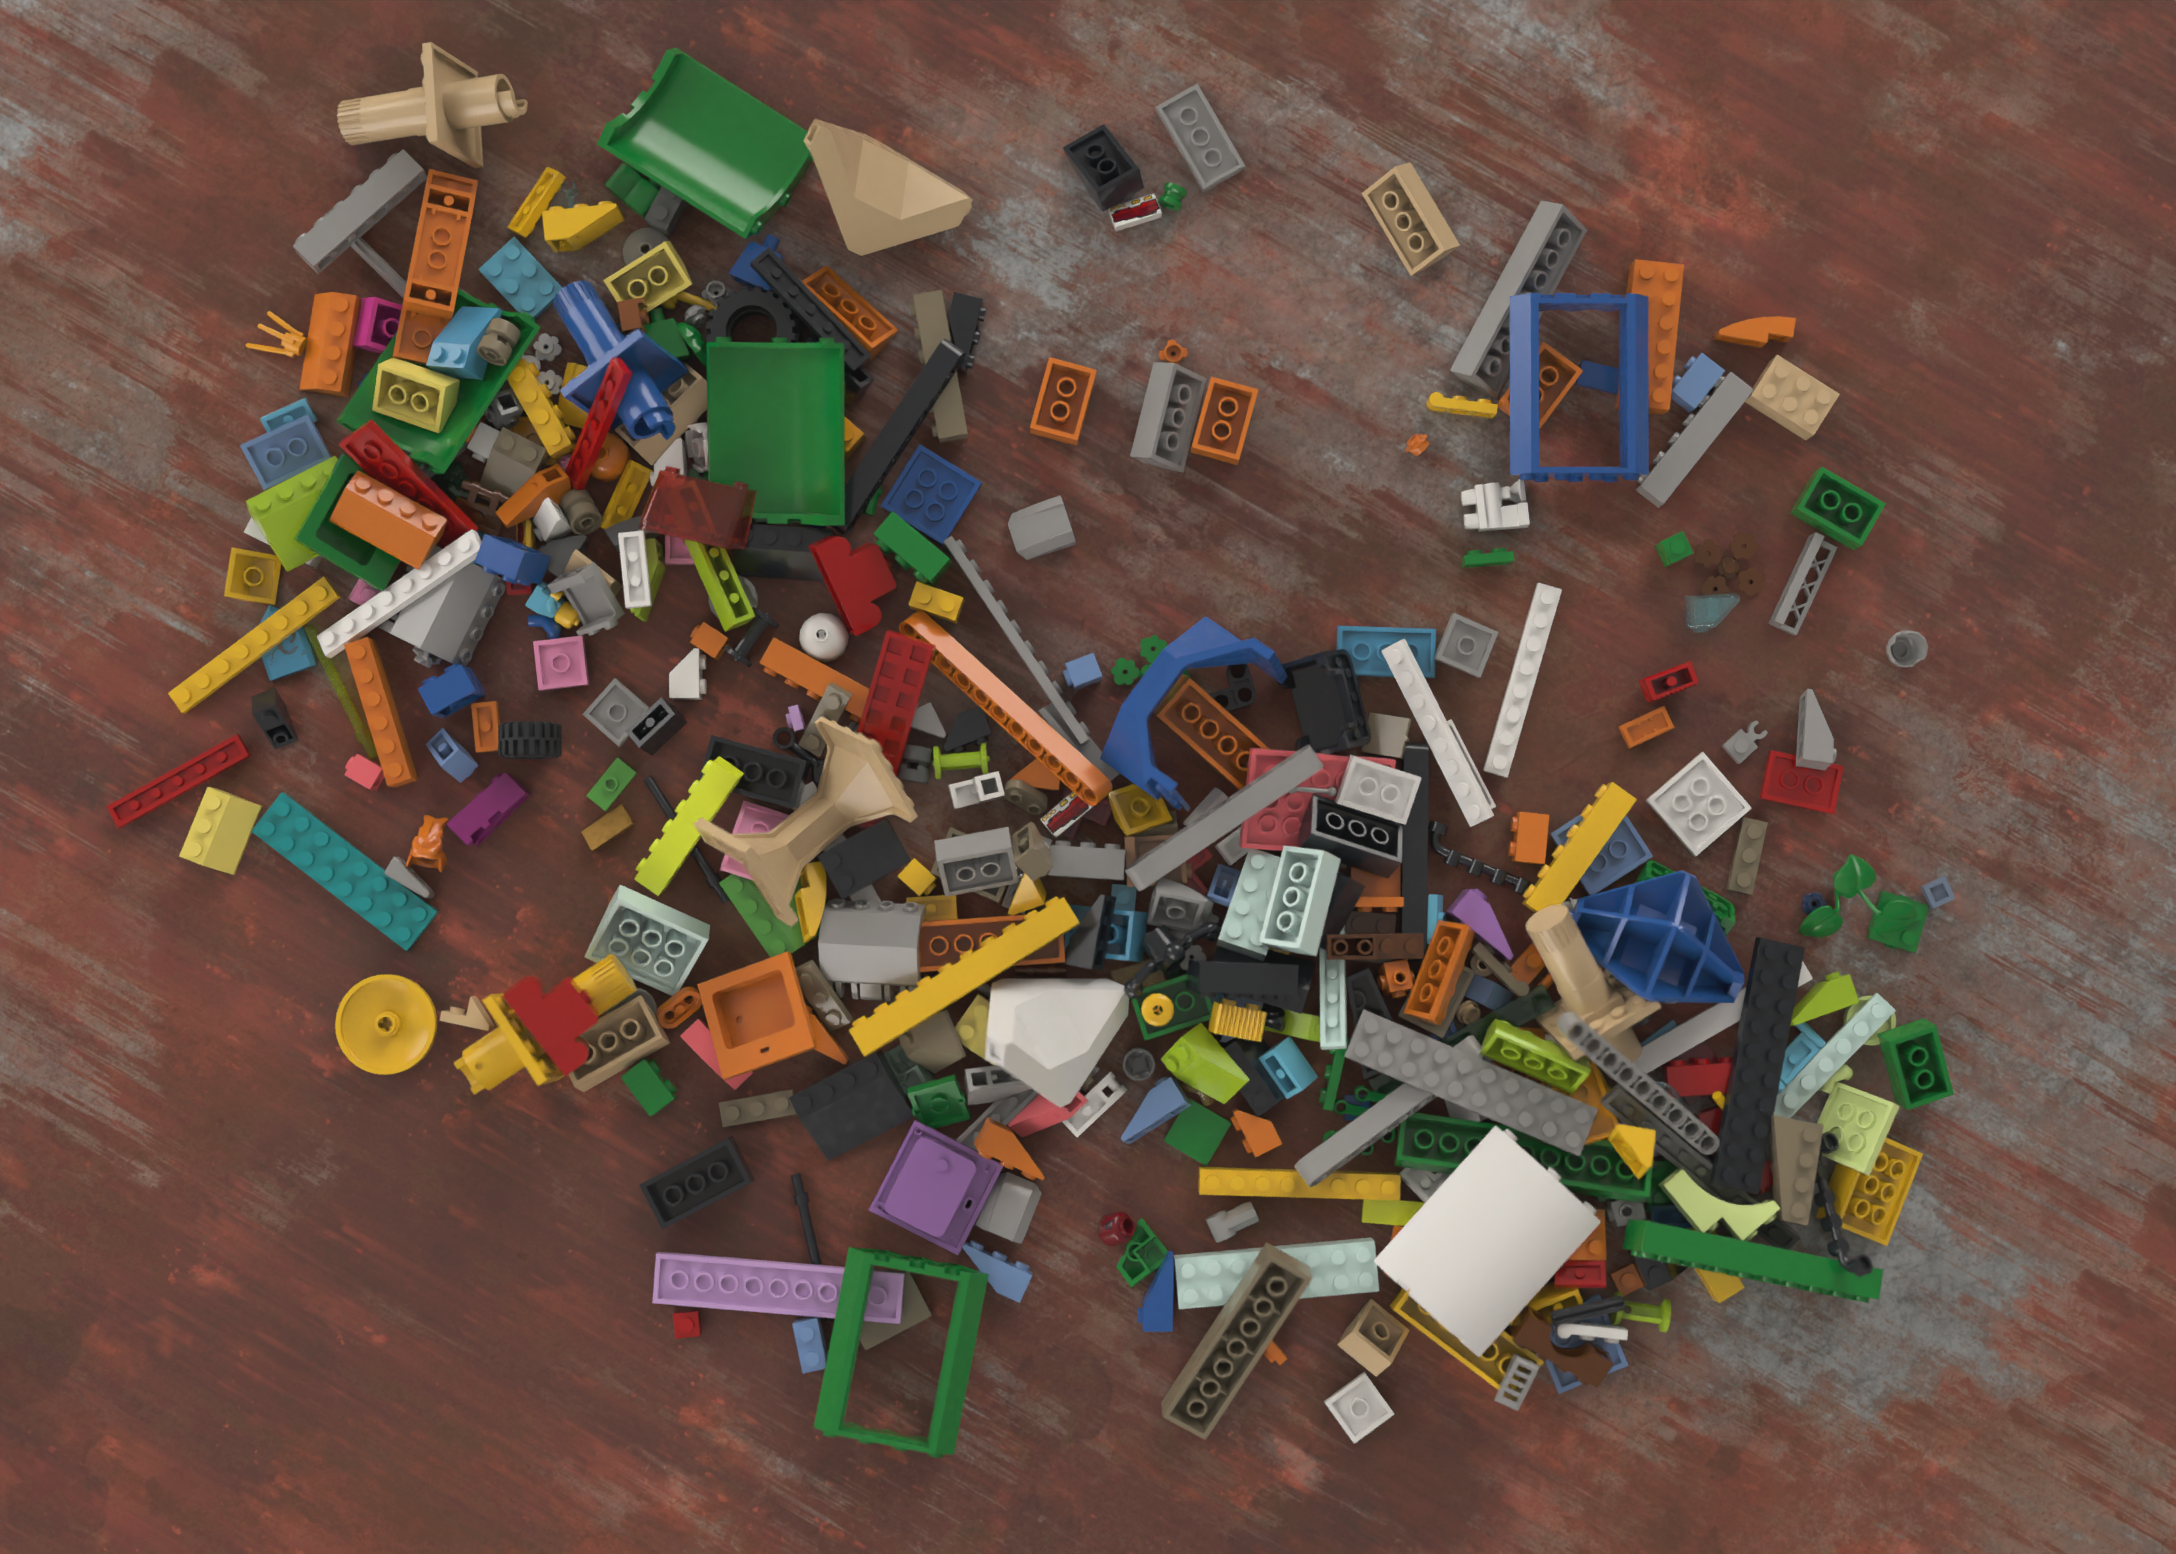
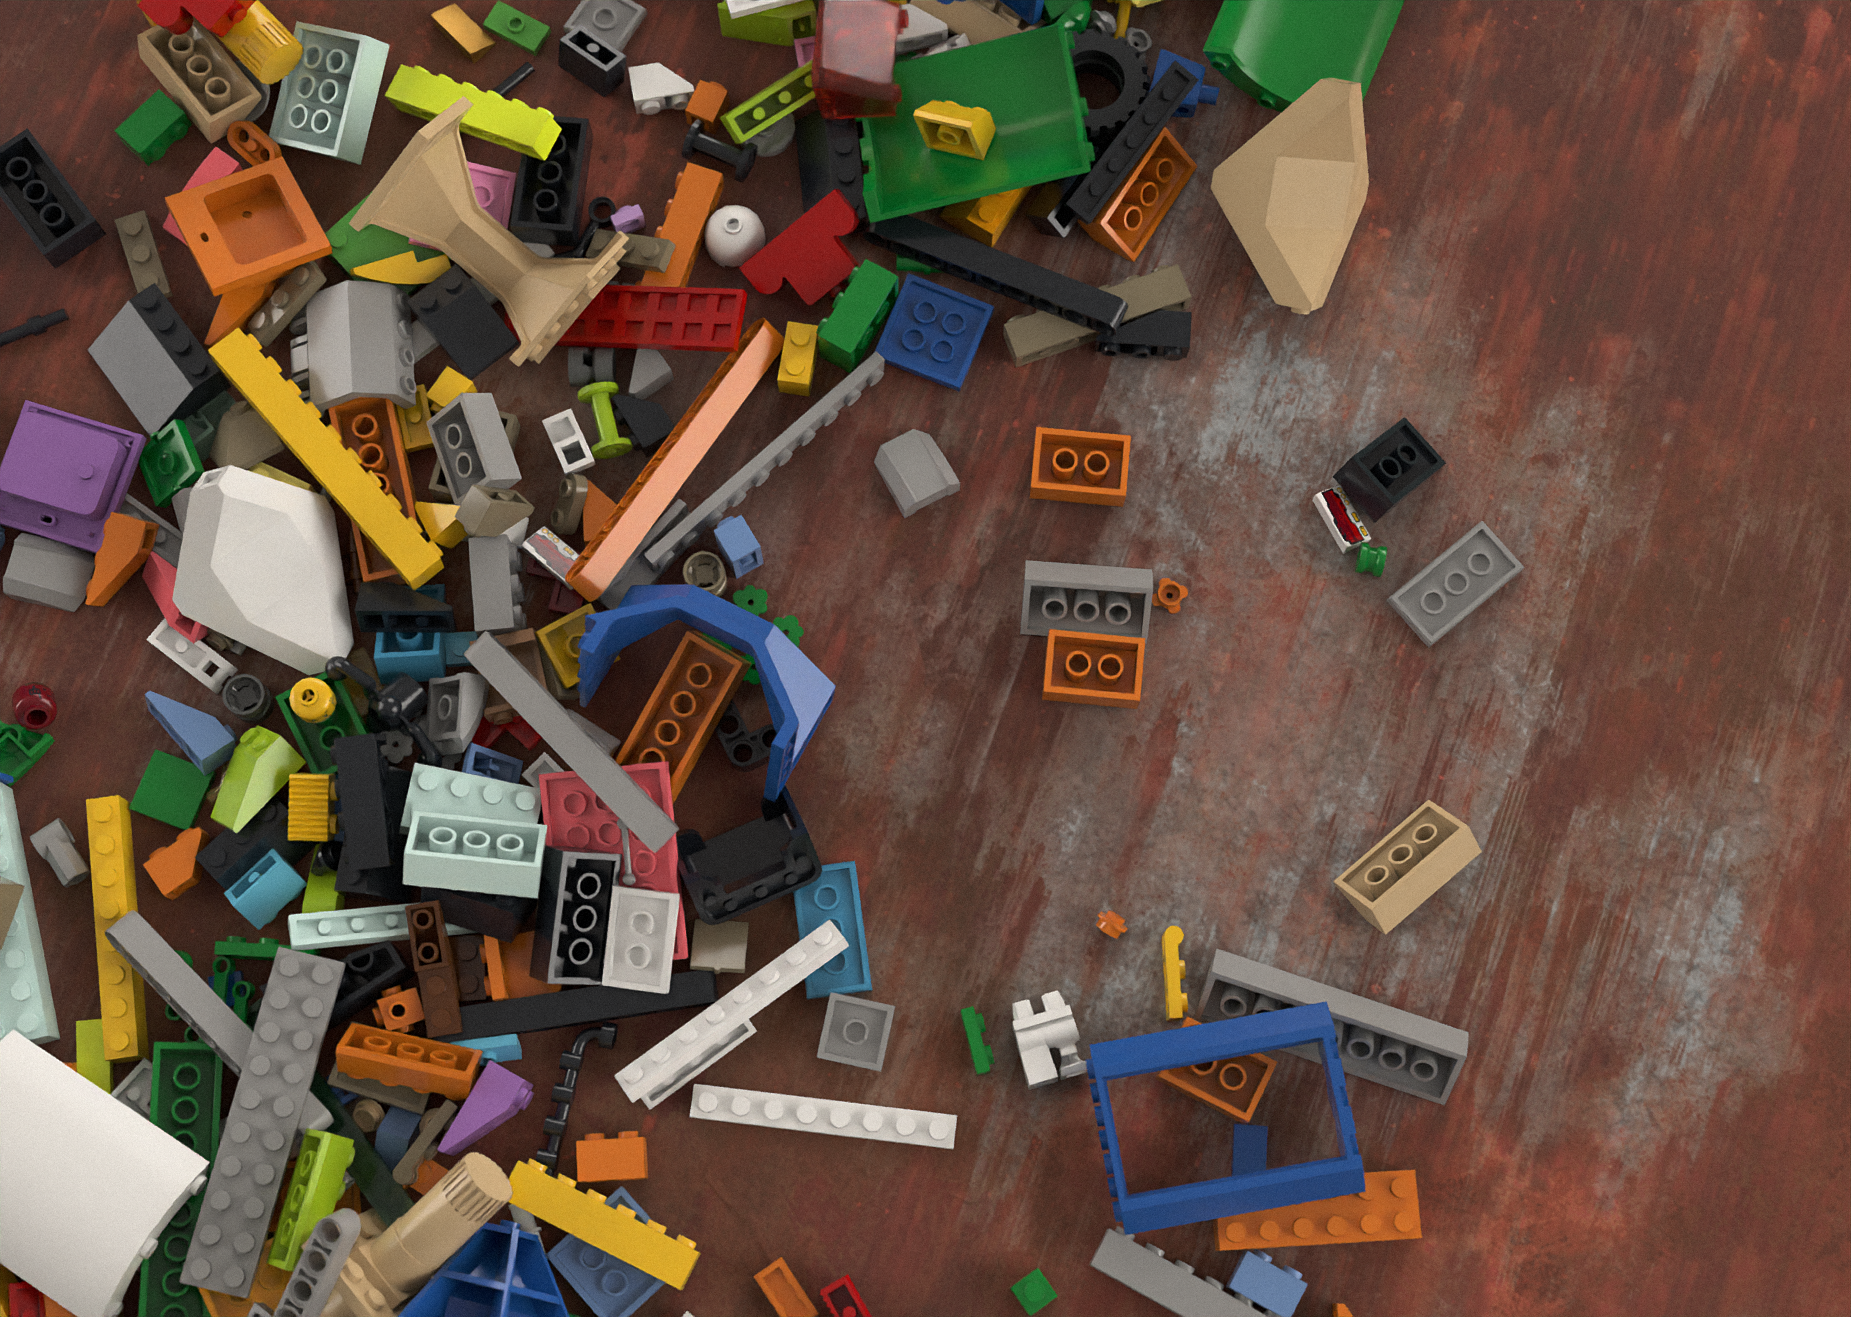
camera: 80 degrees right, 10 degrees down
none -> dark tan wheel [683,551,727,597]
none -> yellow slope [913,100,996,160]

